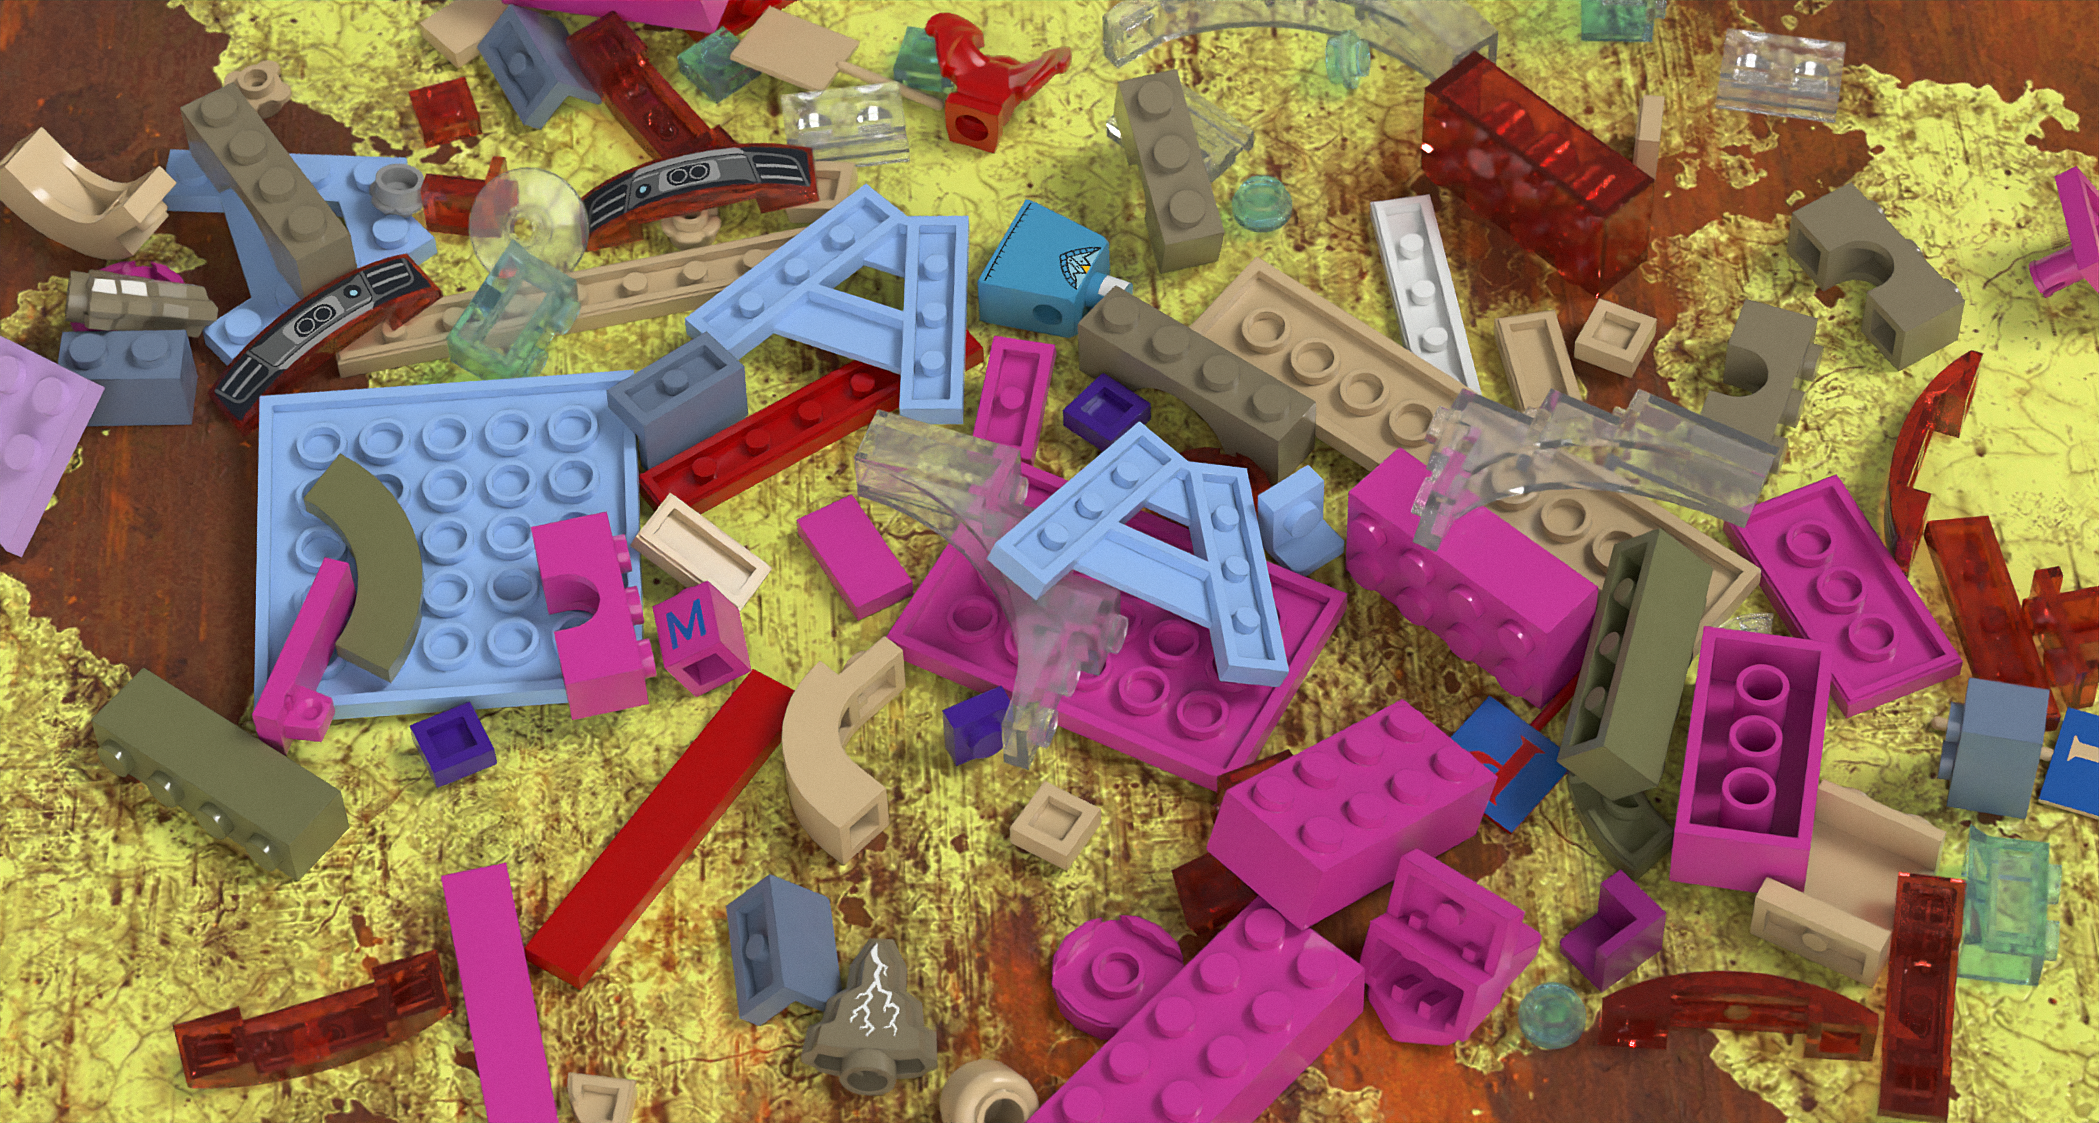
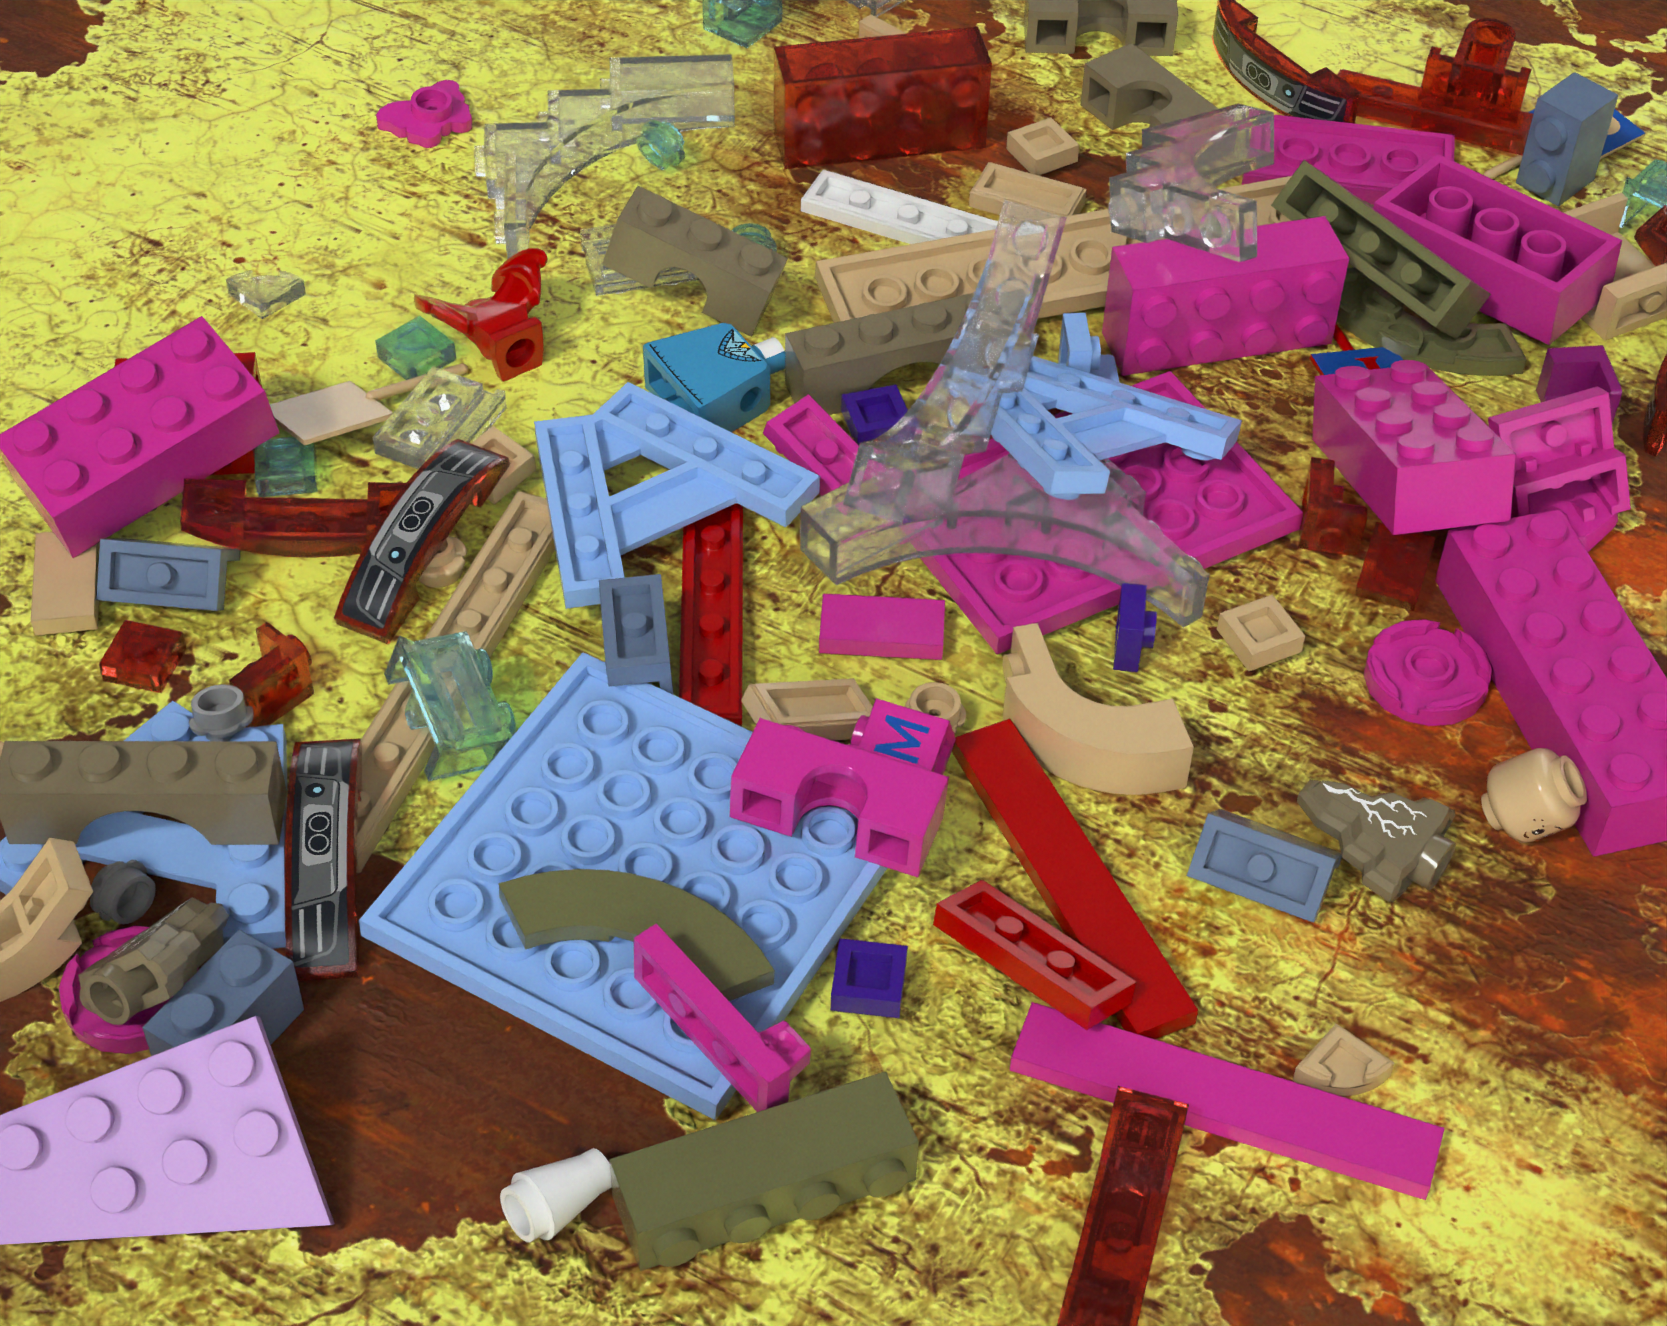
camera: 60 degrees left, 5 degrees down
clear dish [469,167,589,284] -> none
clear light blue plate [1518,982,1587,1049] -> none
none -> light grey plate [90,860,156,924]
none -> white cone [500,1148,612,1242]
none -> clear arch [843,200,1067,525]
none -> tan plate [904,682,966,735]
none -> red plate [933,880,1136,1030]

